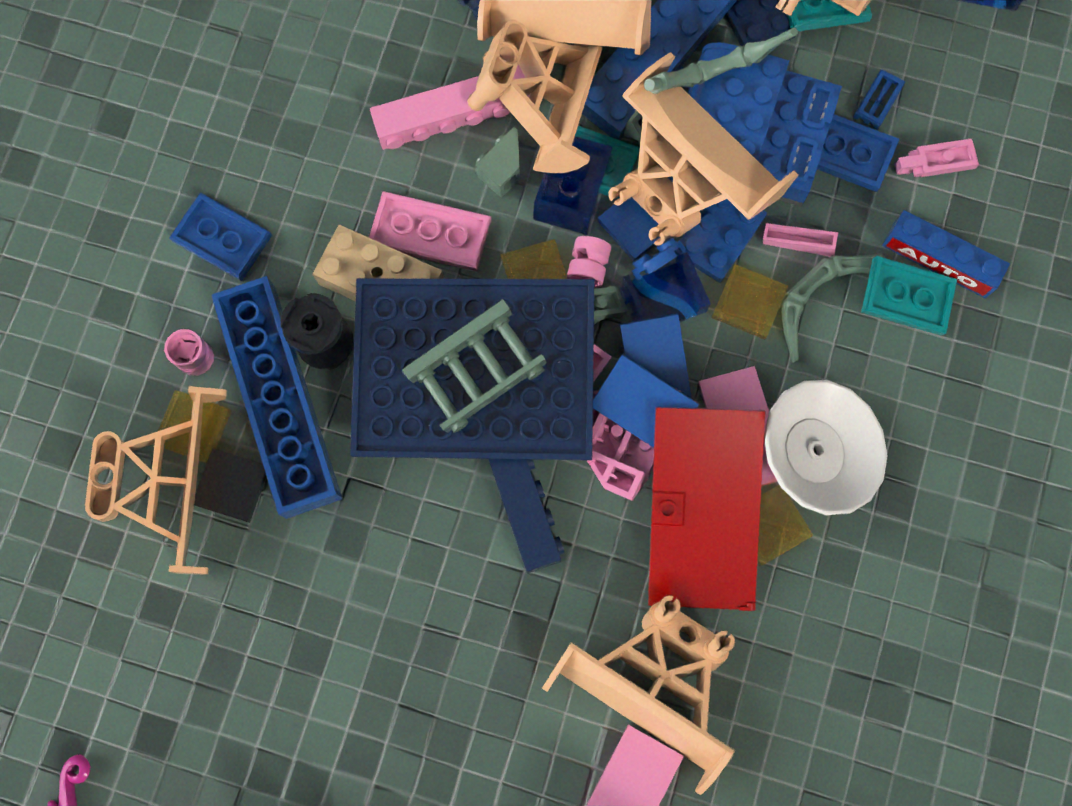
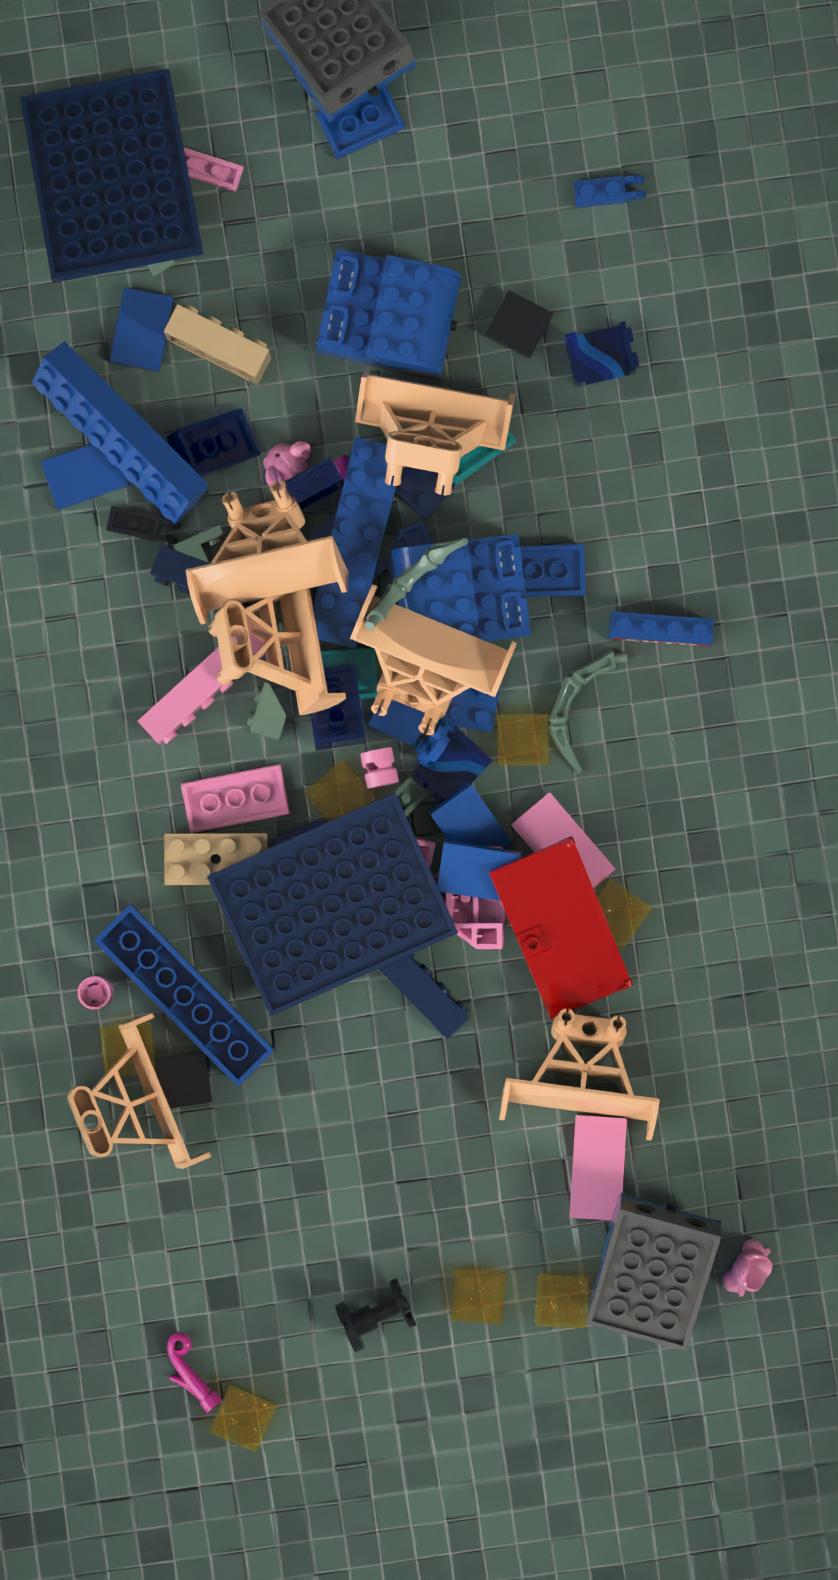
camera: 35 degrees left, 10 degrees up
blue tile [169,192,272,281] -> none
black piece [280,293,353,370] -> none
sand green fence [402,299,547,433] -> none
bright pink piece [763,223,838,257] -> none
white dish [764,380,888,515] -> none
blue tile [853,69,906,130] -> none
teal tile [861,256,957,336] -> none
bright pink hinge [894,139,979,177] -> none

